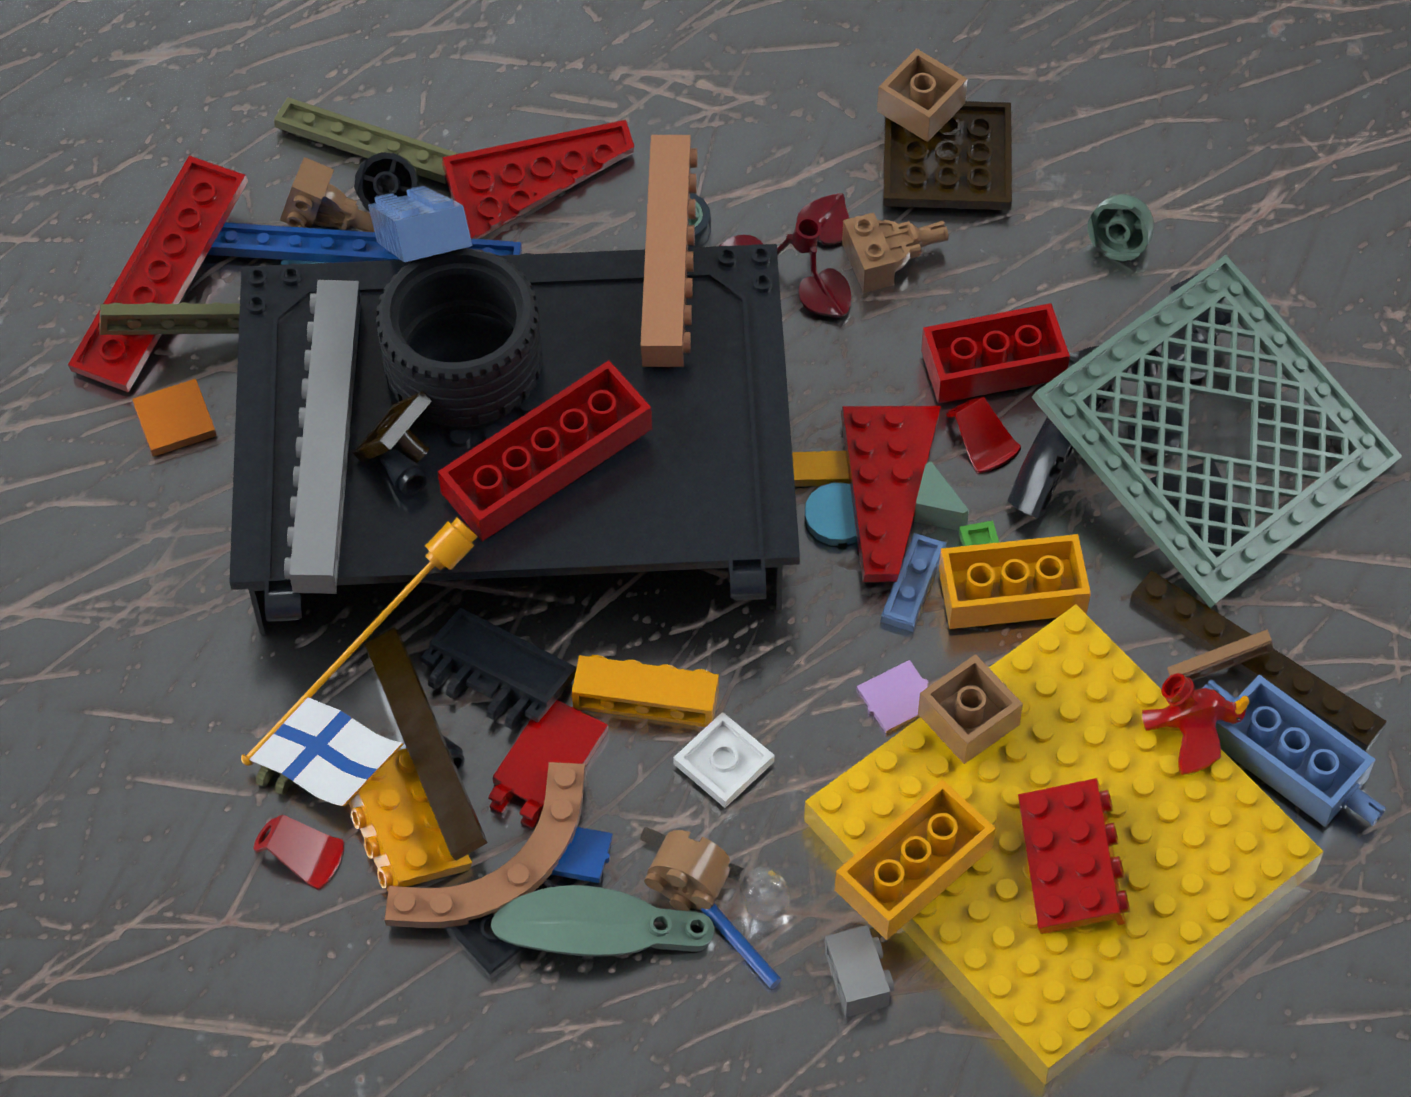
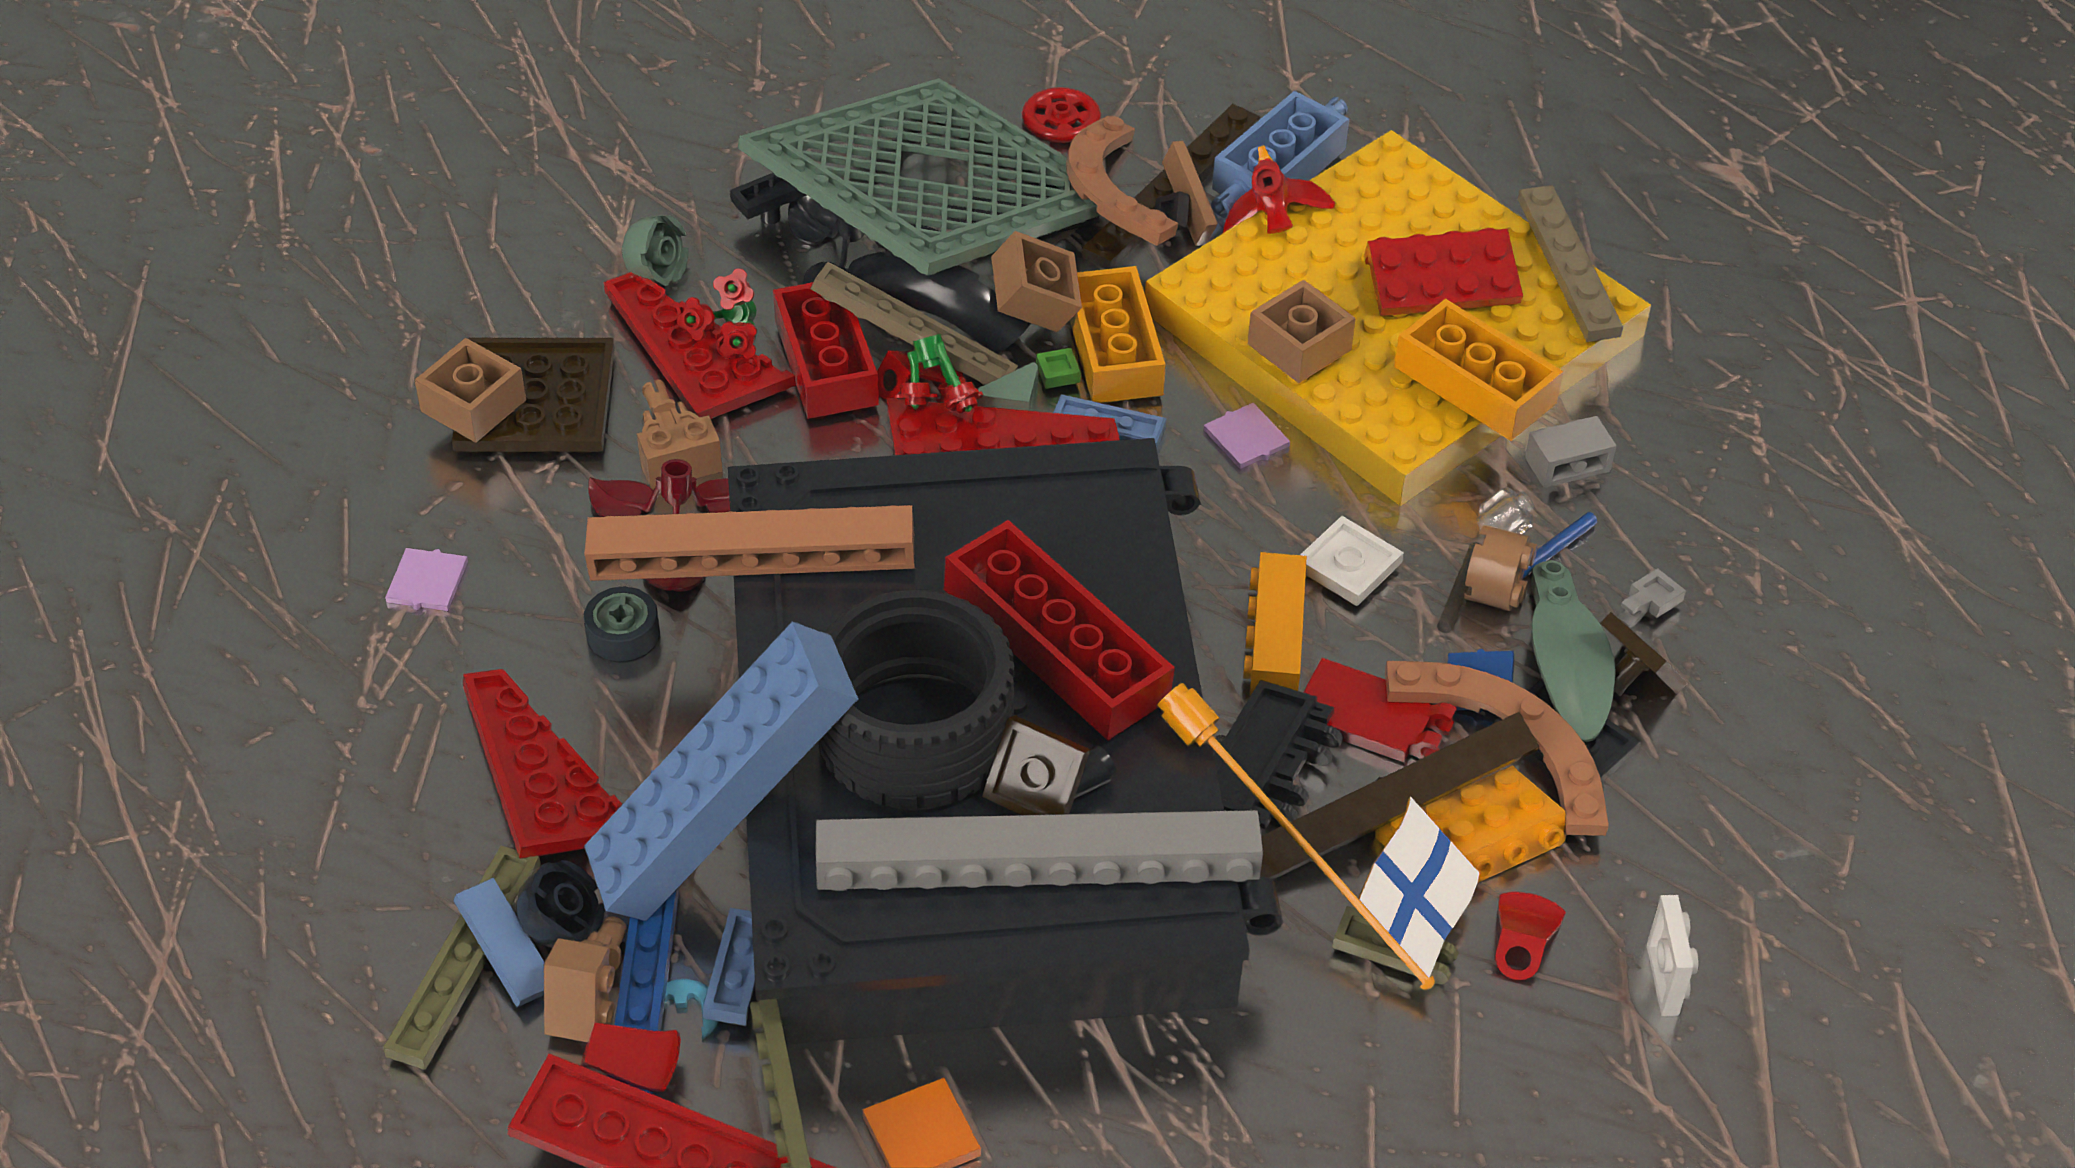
camera: 95 degrees left, 10 degrees down
none -> lavender piece [385,548,468,611]
none -> medium blue tile [453,878,545,1007]
none -> red piece [580,1023,681,1092]
none -> red wing [604,272,796,419]
none -> red plant [677,268,757,358]
none -> dark tan plate [811,262,1018,386]
none -> plant [893,334,983,414]
none -> medium nougat brick [991,231,1082,332]
none -> red plate [1022,87,1101,143]
none -> nougat plate [1066,116,1178,246]
none -> black plate [1155,191,1190,231]
none -> dark tan plate [1518,185,1623,342]
none -> dark brown tile [1600,612,1688,697]
none -> light grey plate [1618,568,1686,628]
none -> white plate [1647,895,1698,1017]

